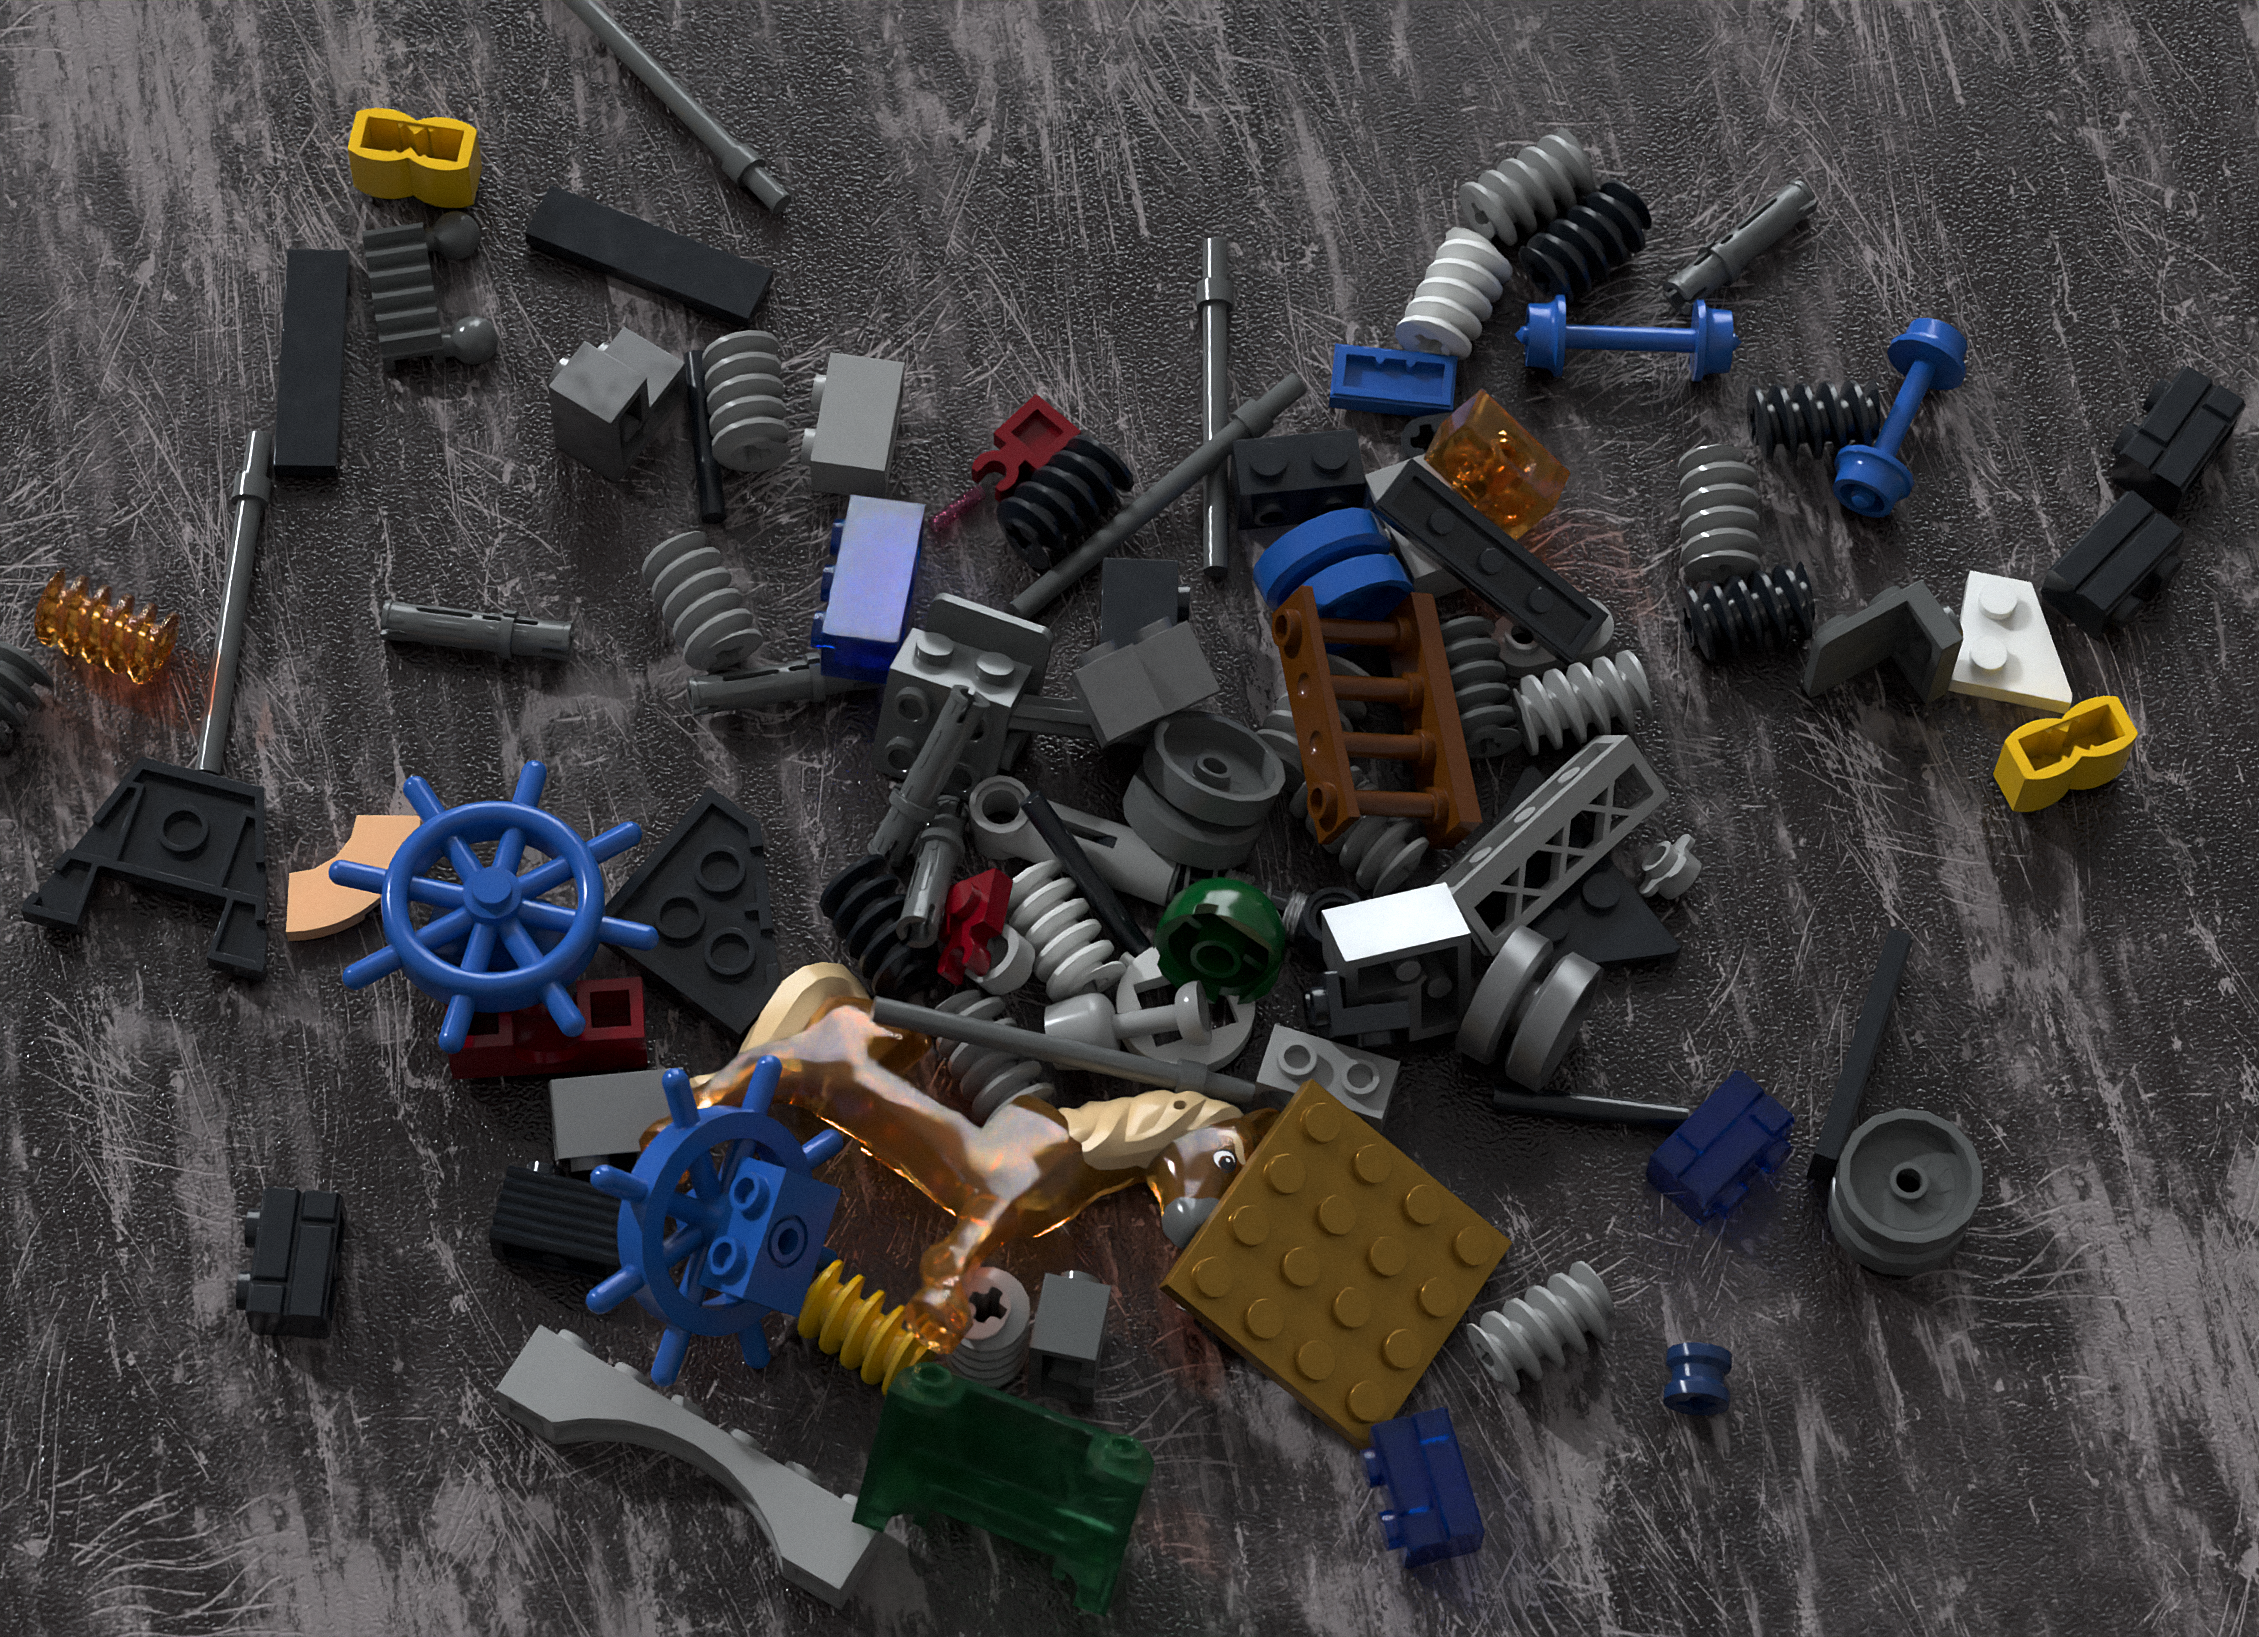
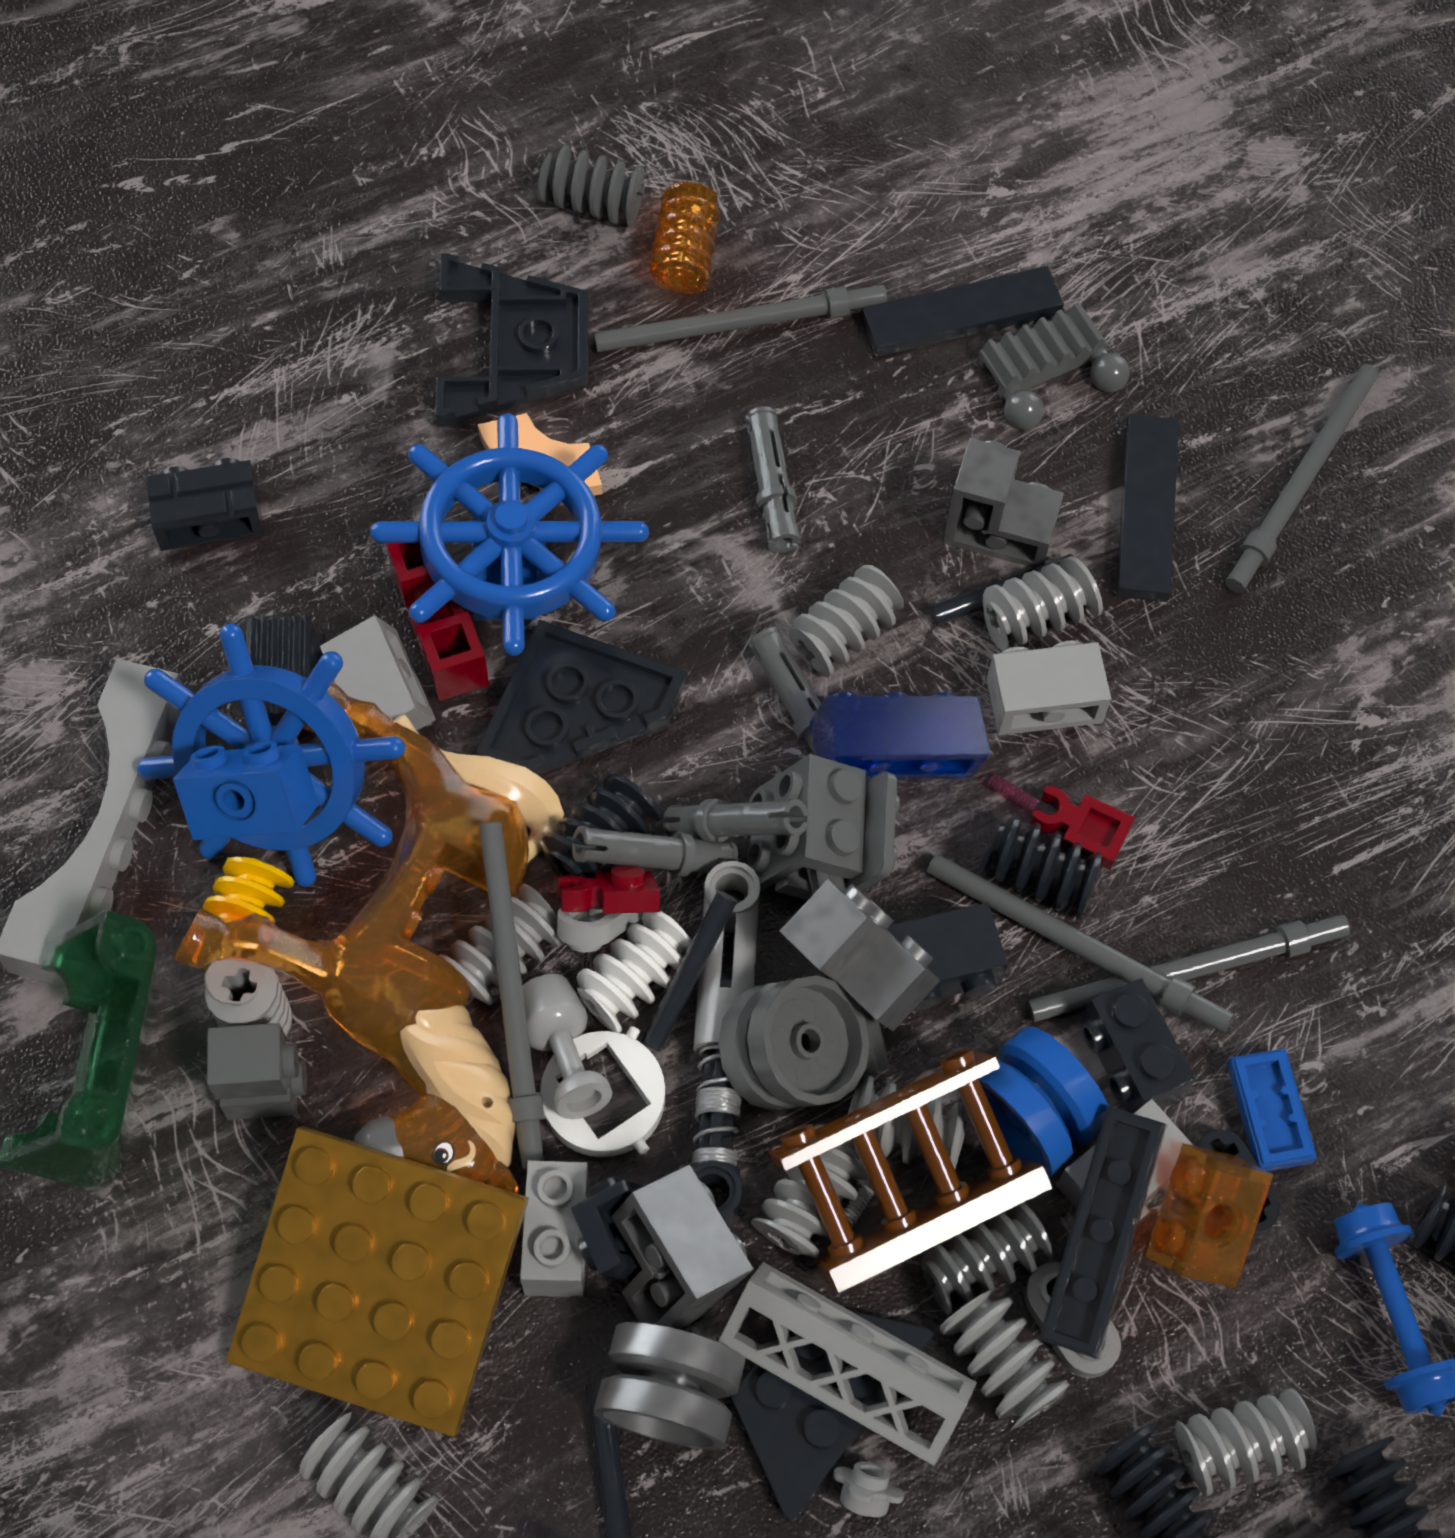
camera: 75 degrees right, 0 degrees up
yellow brick [347,108,482,208] -> none
dark green cylinder [1153,877,1286,1005] -> none
clear blue brick [1359,1407,1485,1569] -> none
white piece [1395,227,1513,360] -> none

